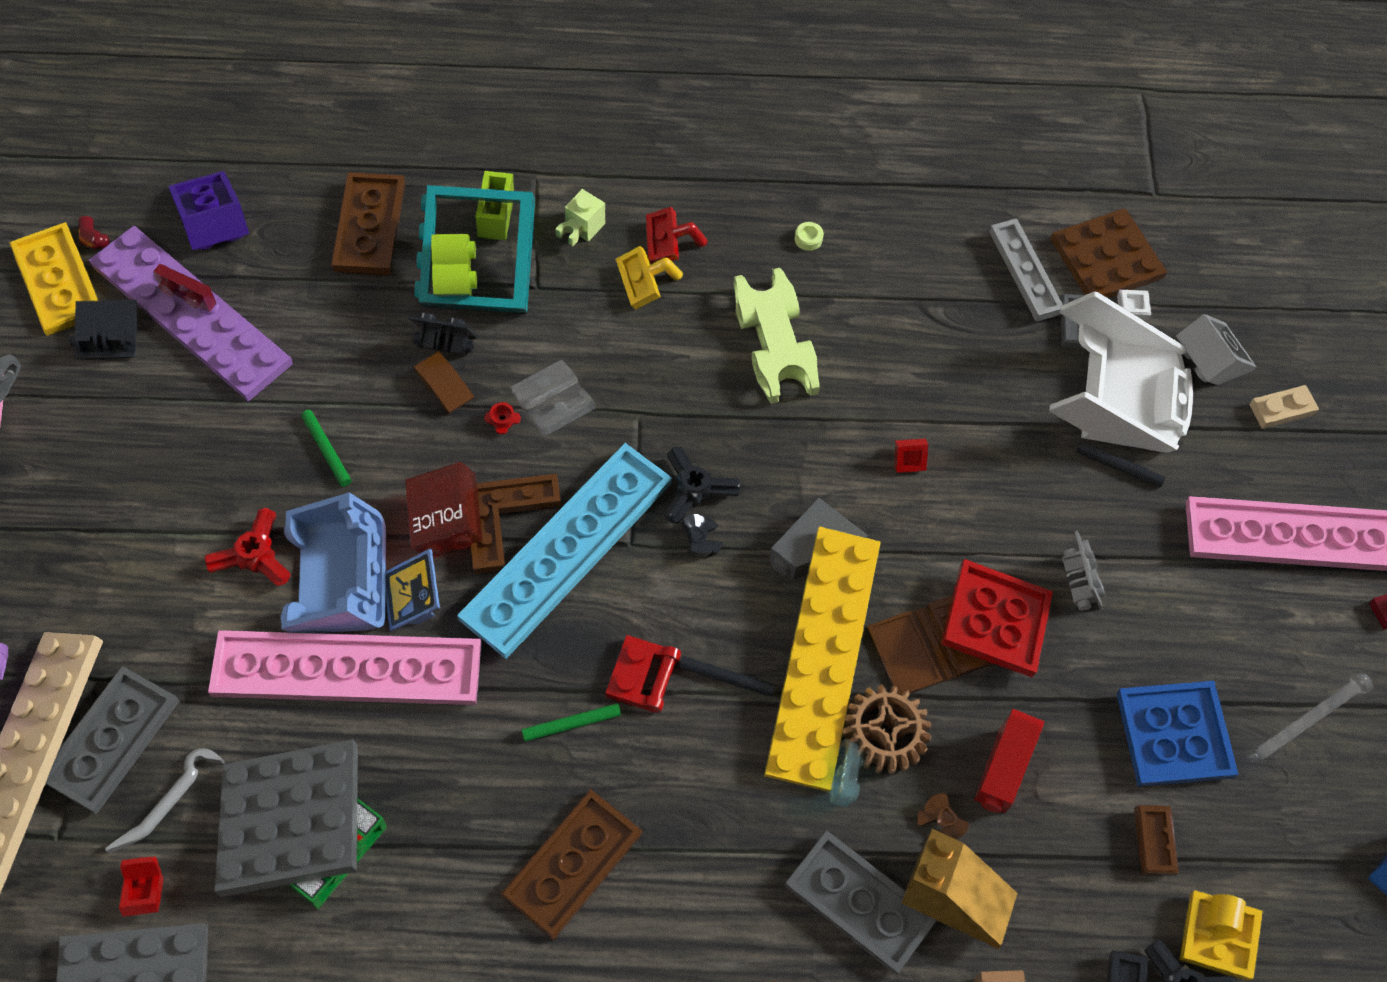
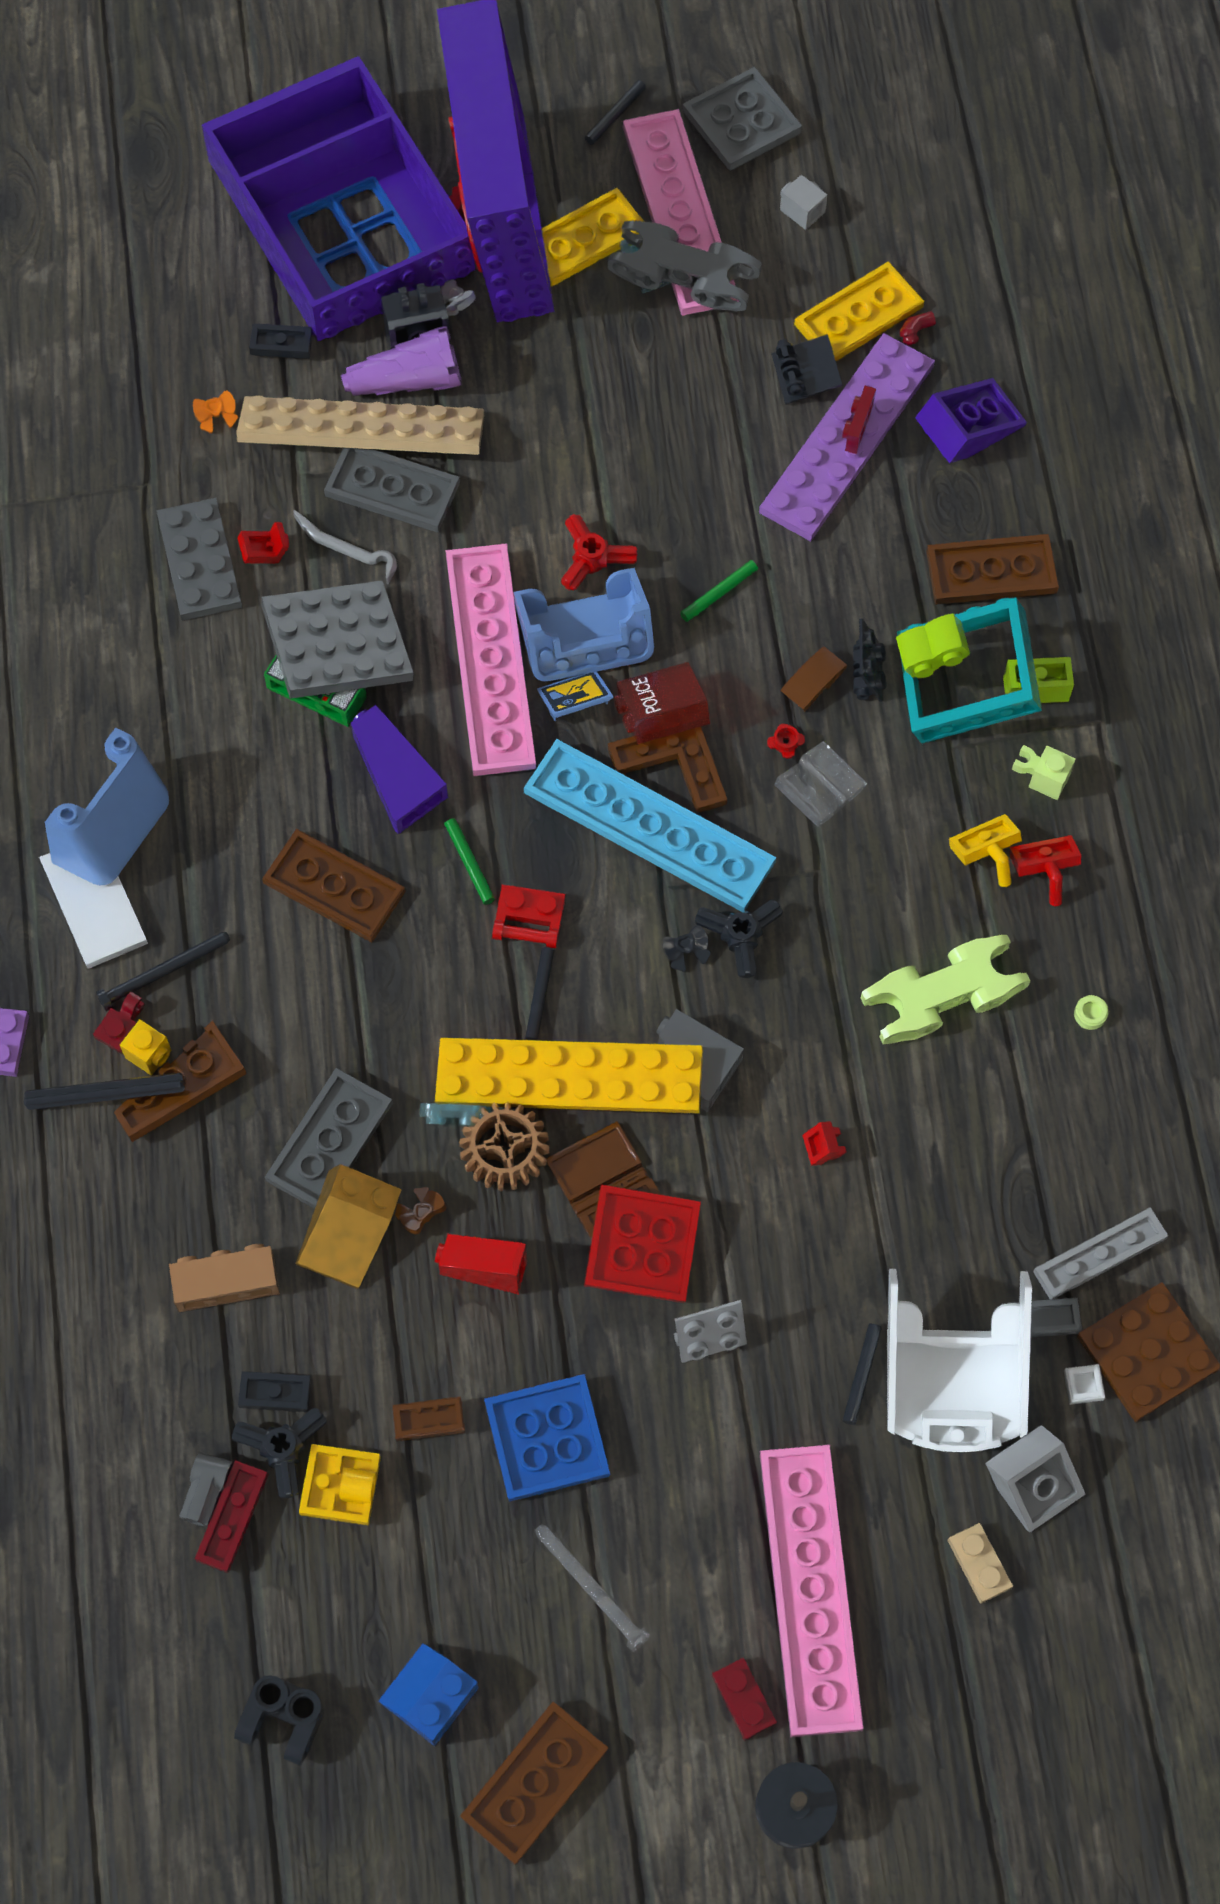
camera: 85 degrees right, 5 degrees up
none -> dark purple slope [351,705,448,834]

